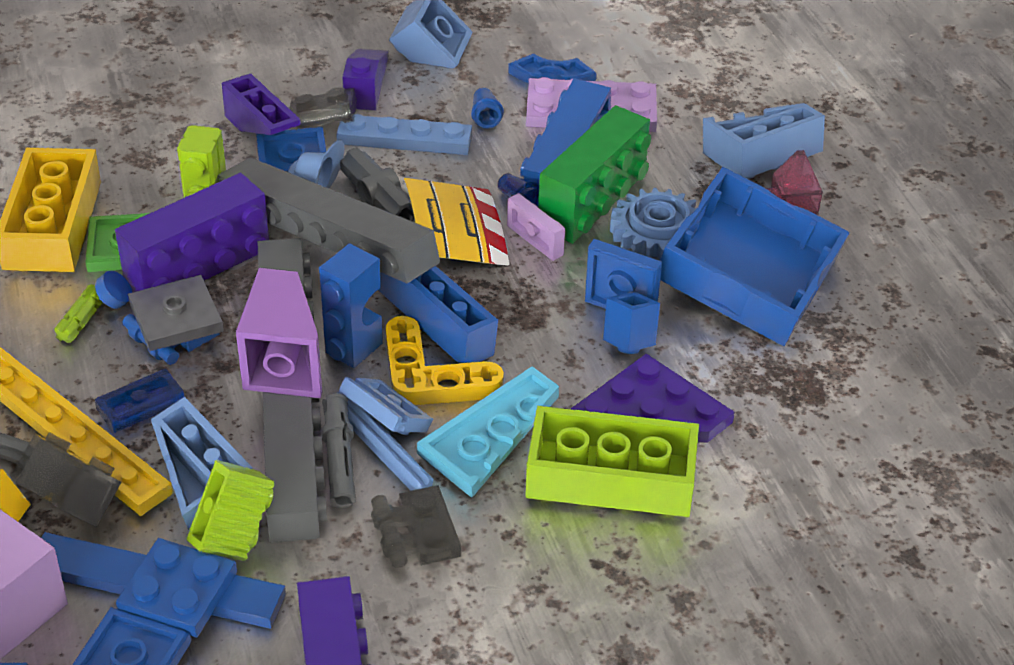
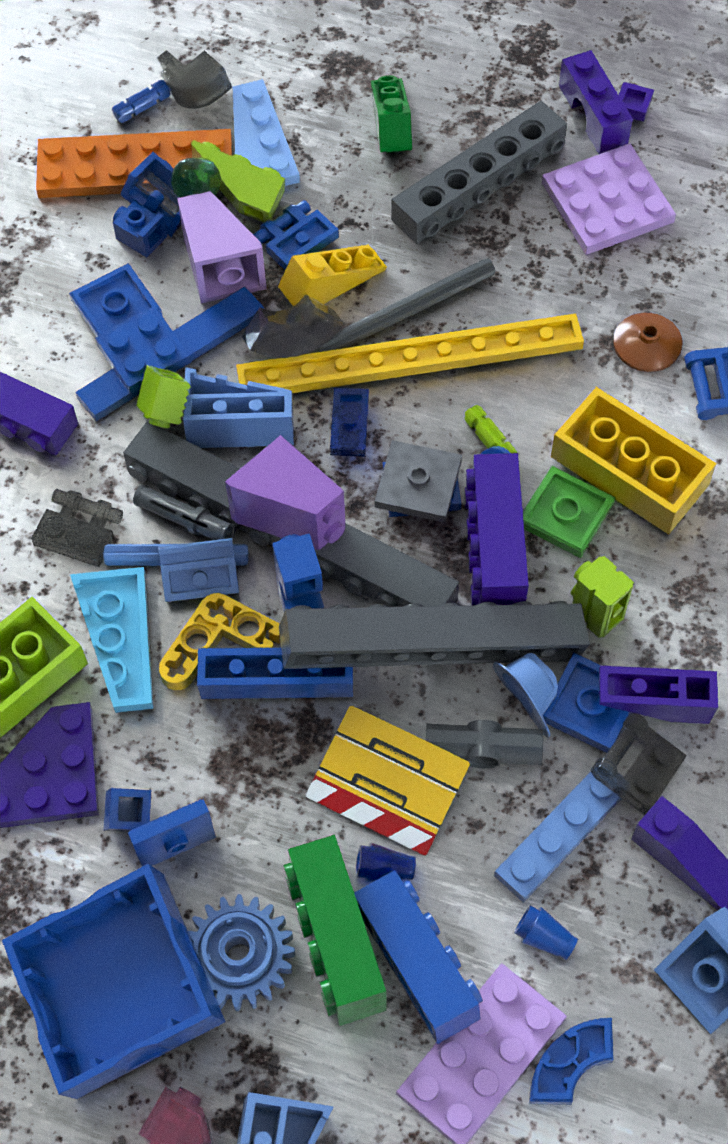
camera: 130 degrees right, 20 degrees up
lavender plate [507,193,565,261] -> none

